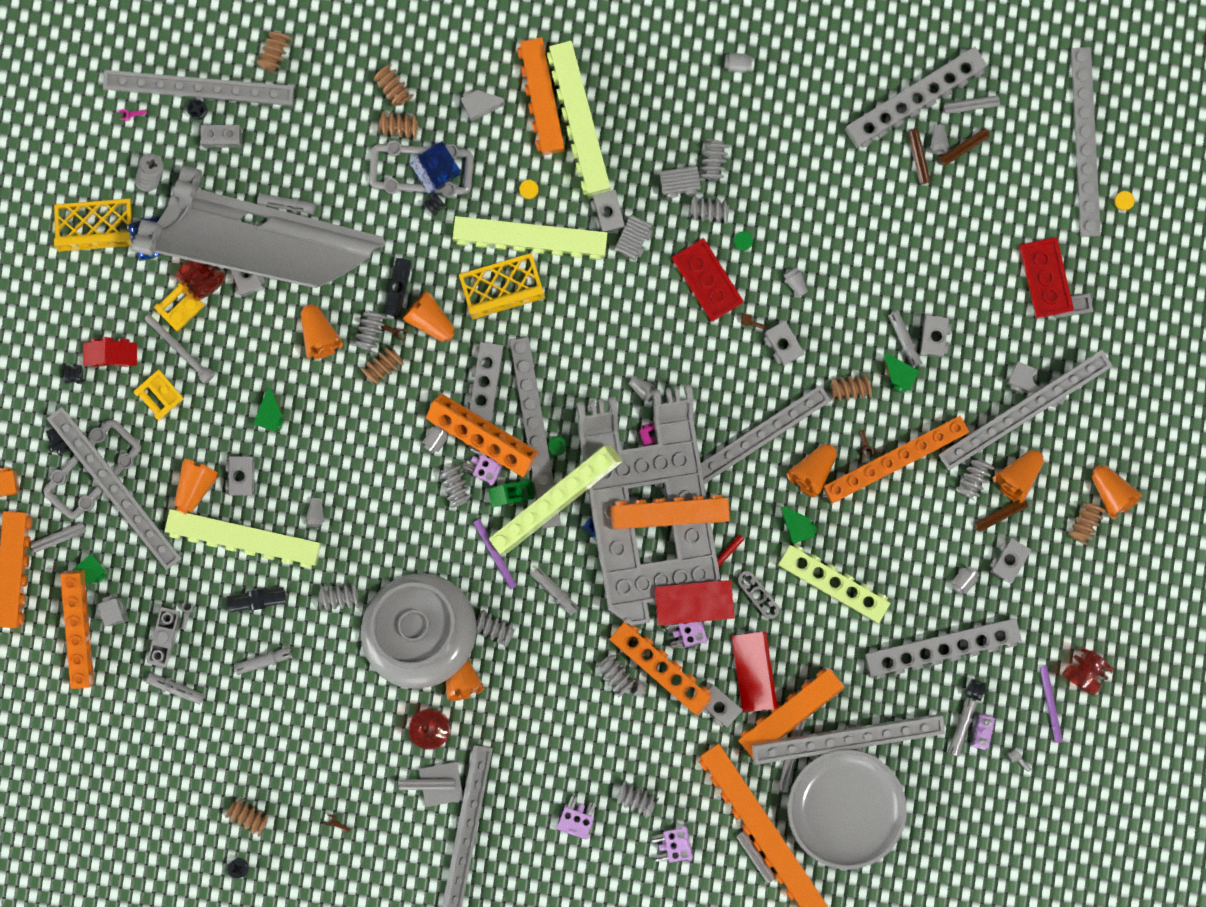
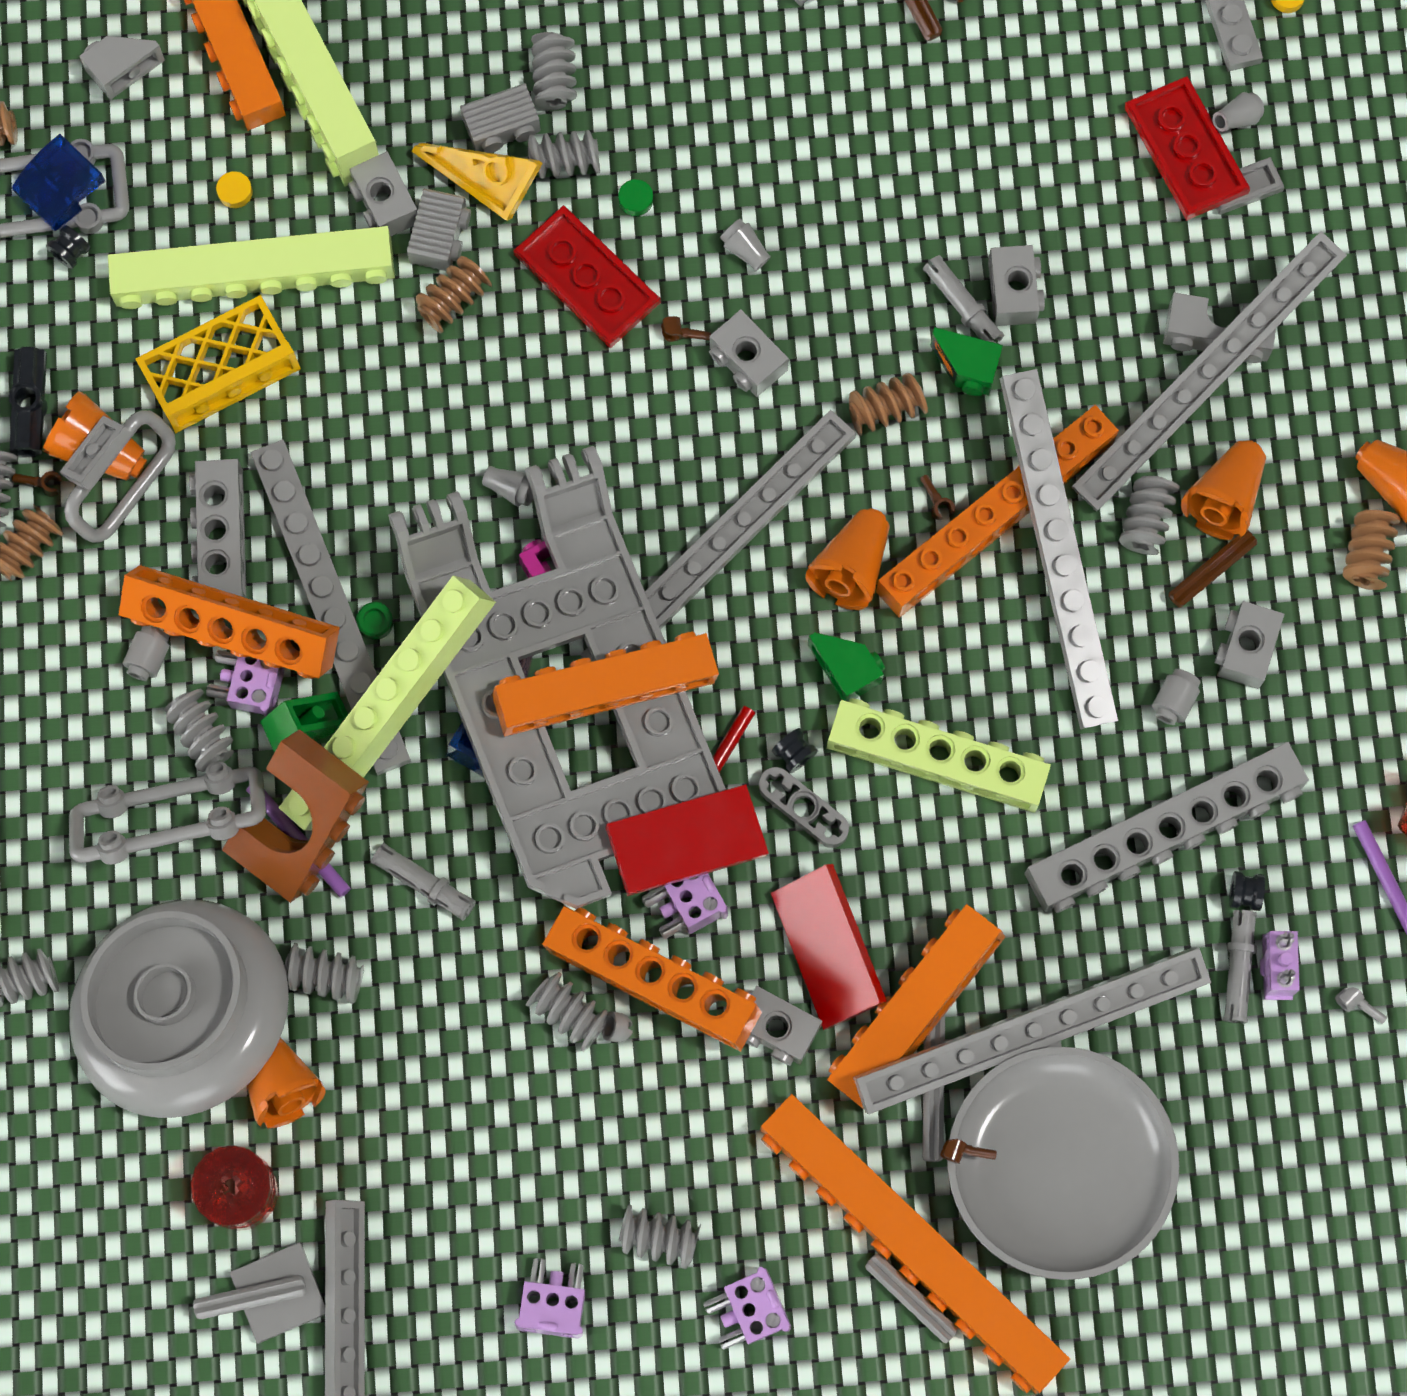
camera: 15 degrees left, 10 degrees down
none -> light grey bar [60,410,176,543]
none -> light grey bar [69,762,266,865]
none -> dark orange arch [222,729,369,903]
none -> yellow wing [412,143,543,220]
none -> medium nougat piece [416,256,492,334]
none -> black wheel [772,728,818,773]
none -> reddish brown hand [940,1139,997,1164]
none -> plate [999,369,1118,729]
none -> light grey cone [1213,92,1264,132]

